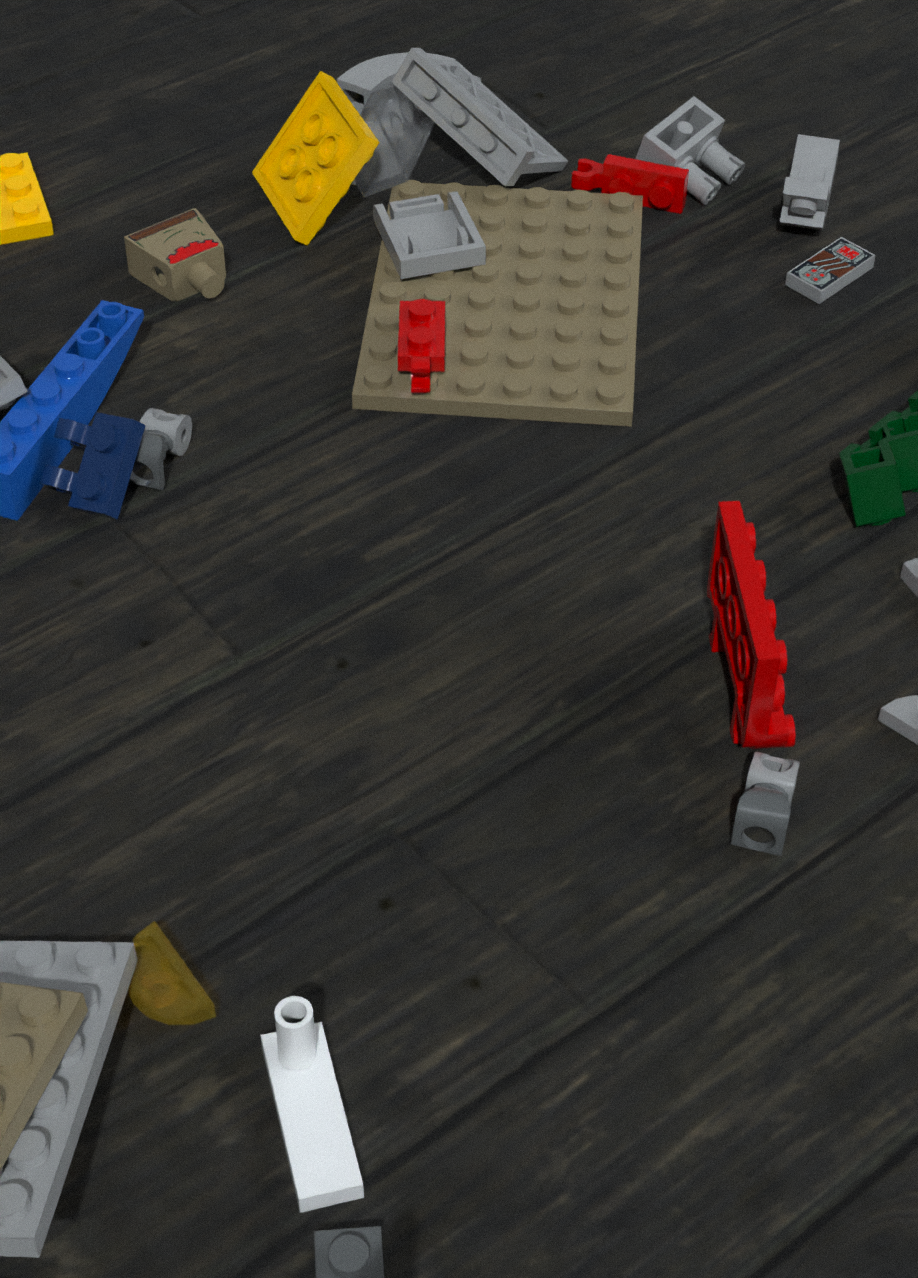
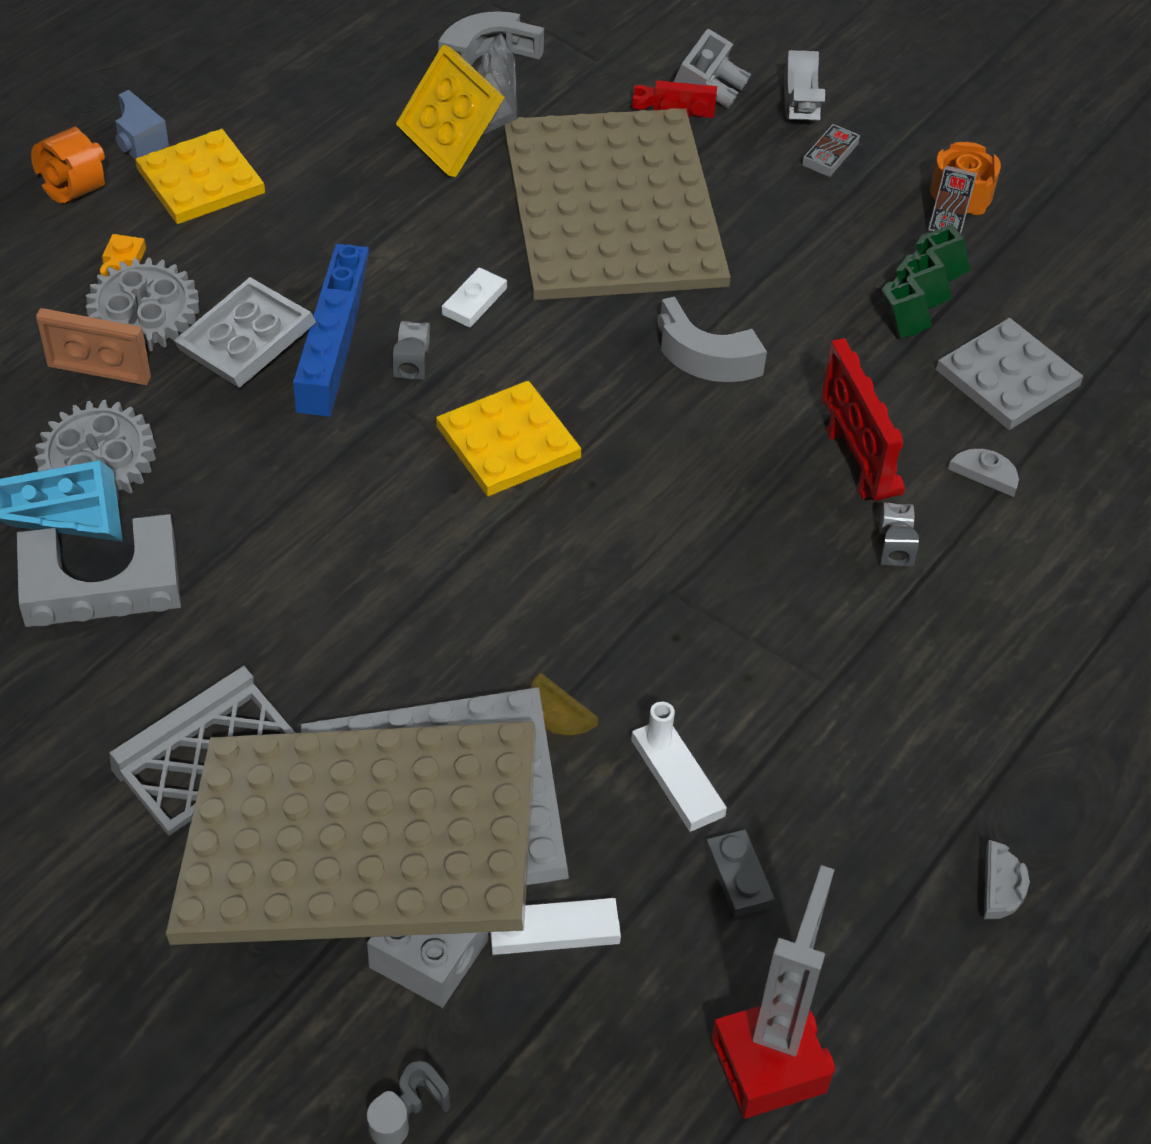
camera: 15 degrees left, 5 degrees up
dark blue plate [40,412,146,519] -> none
dark tan torso [124,208,226,301] -> none
light grey container [373,191,486,279] -> none
light grey fence [391,48,568,186] -> none
red plate [398,299,445,393] -> none
none -> yellow plate [436,380,582,497]
none -> white plate [442,268,507,327]
none -> light grey arch [657,296,767,382]

